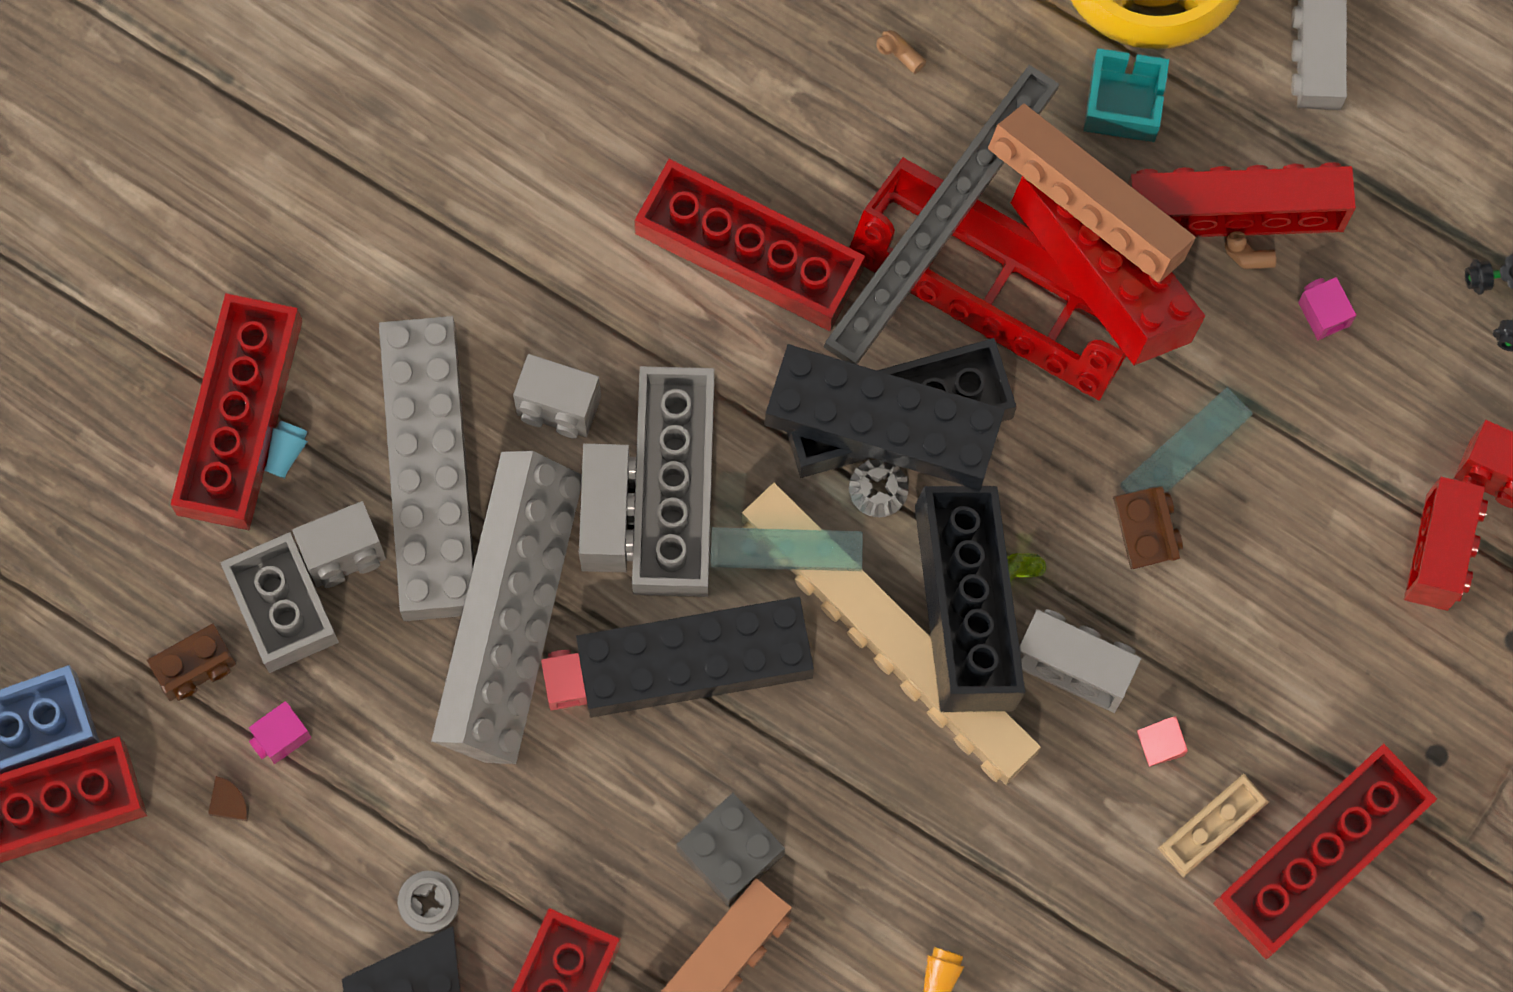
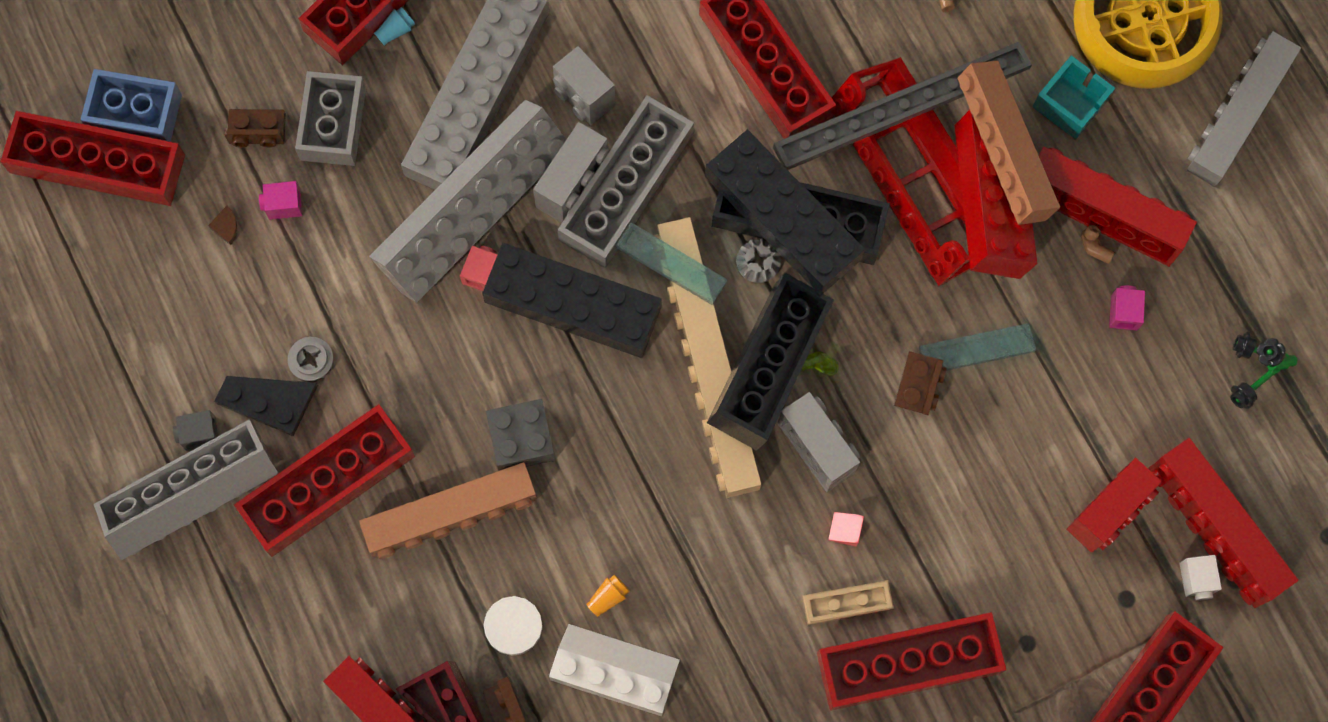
camera: 30 degrees right, 0 degrees up
light grey brick [292,501,386,588] -> none

